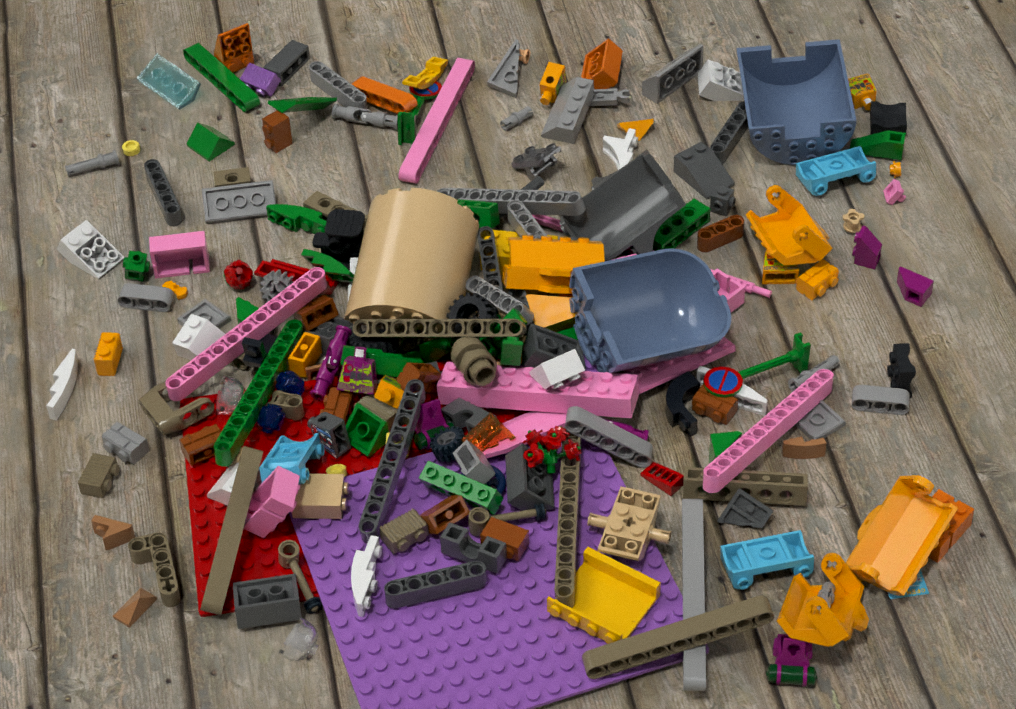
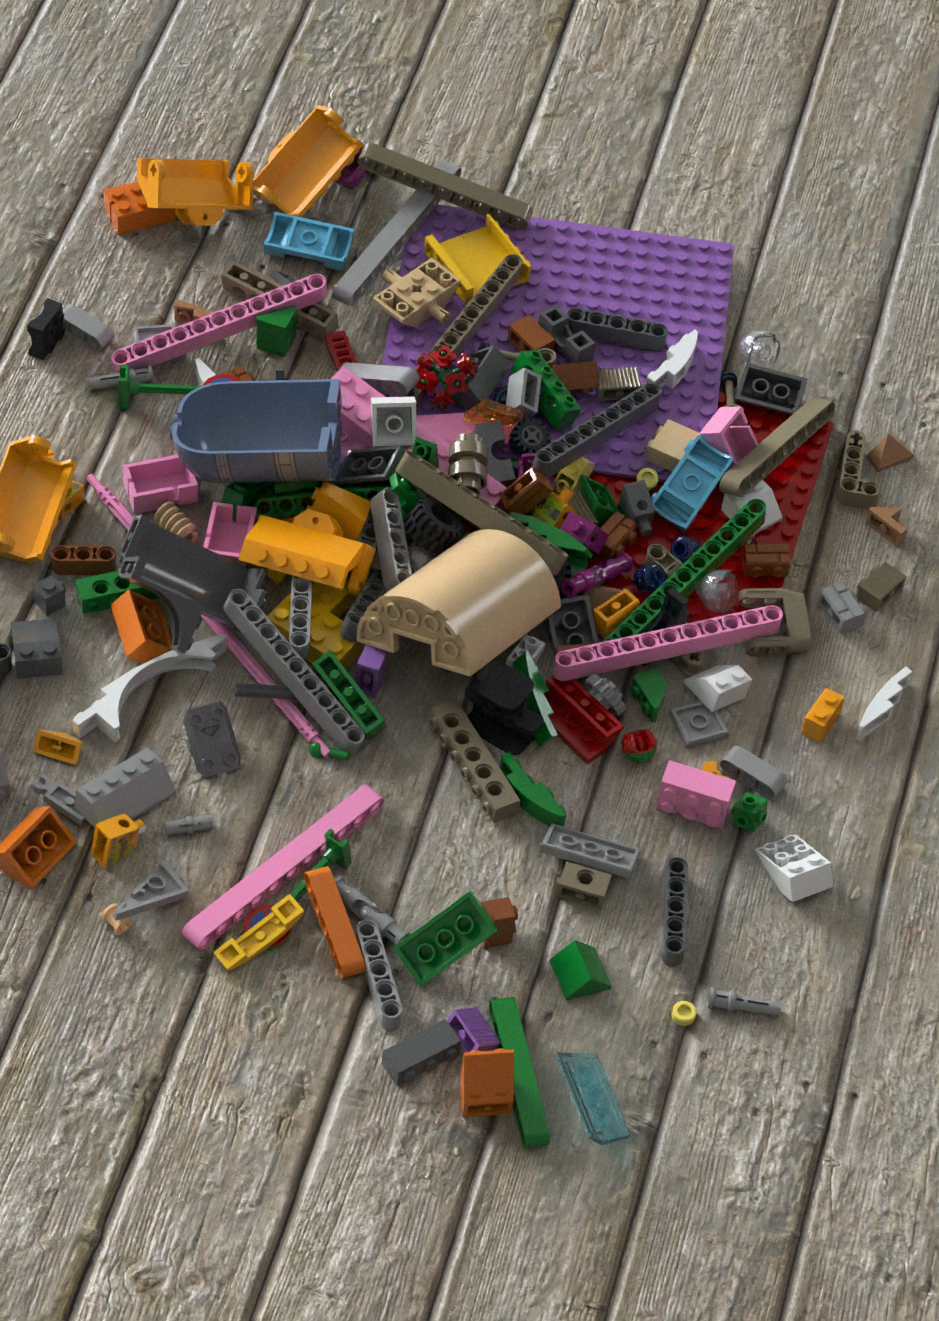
camera: 160 degrees left, 5 degrees up
light grey pin [817,582,835,611] -> none

